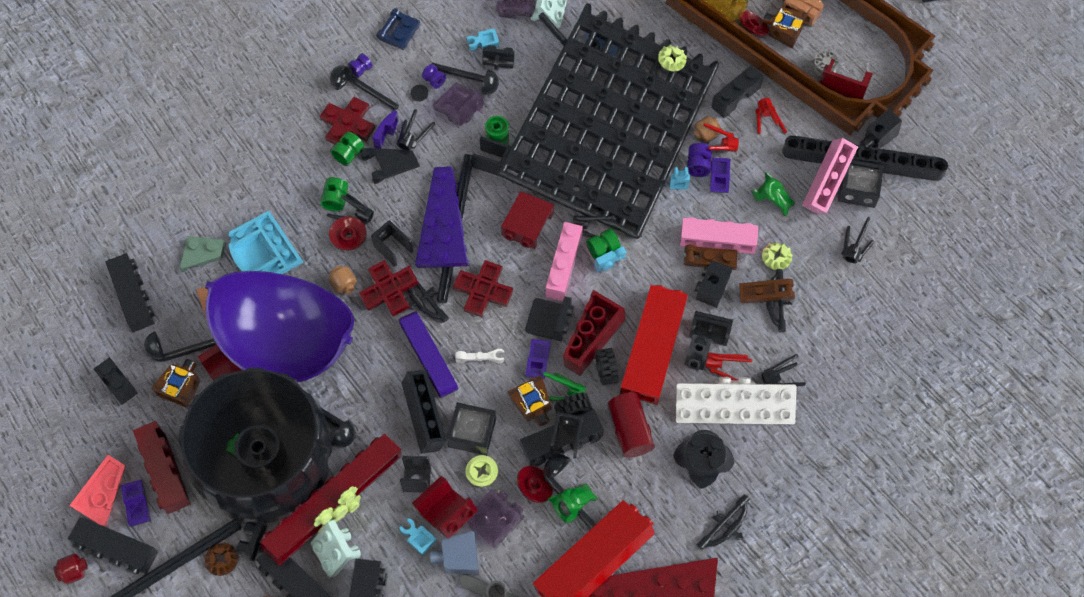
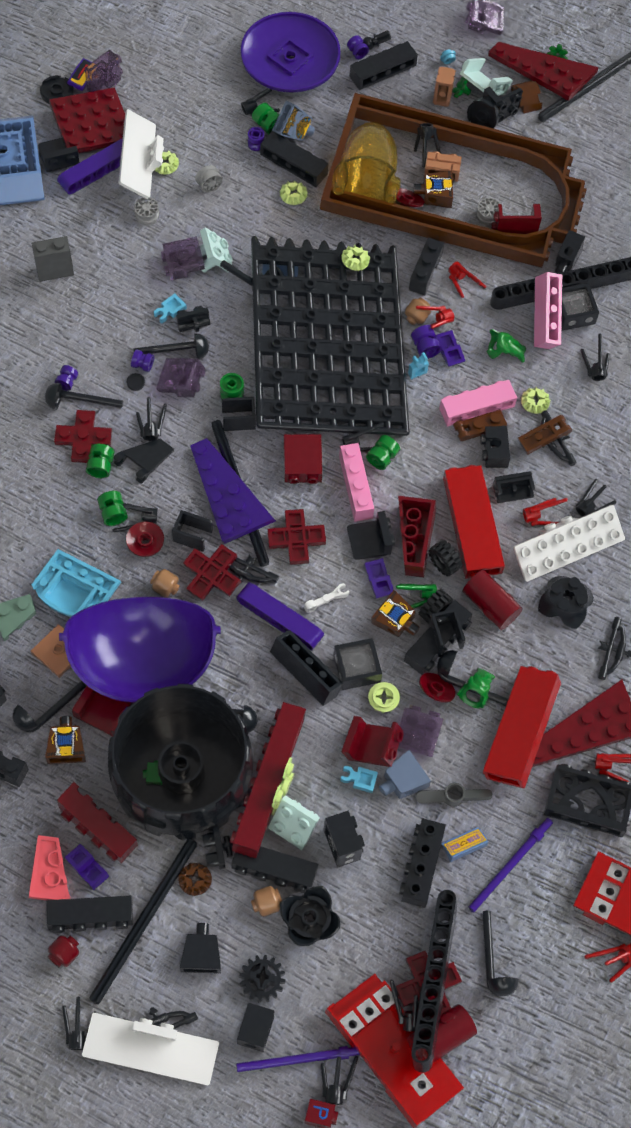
camera: 30 degrees left, 0 degrees up
dark purple slope [373,111,399,149] -> none
dark blue plate [376,8,420,50] -> none
black piece [400,456,431,493] -> none
medium azure plate [594,247,627,272] -> none
black hips [684,332,713,370] -> none

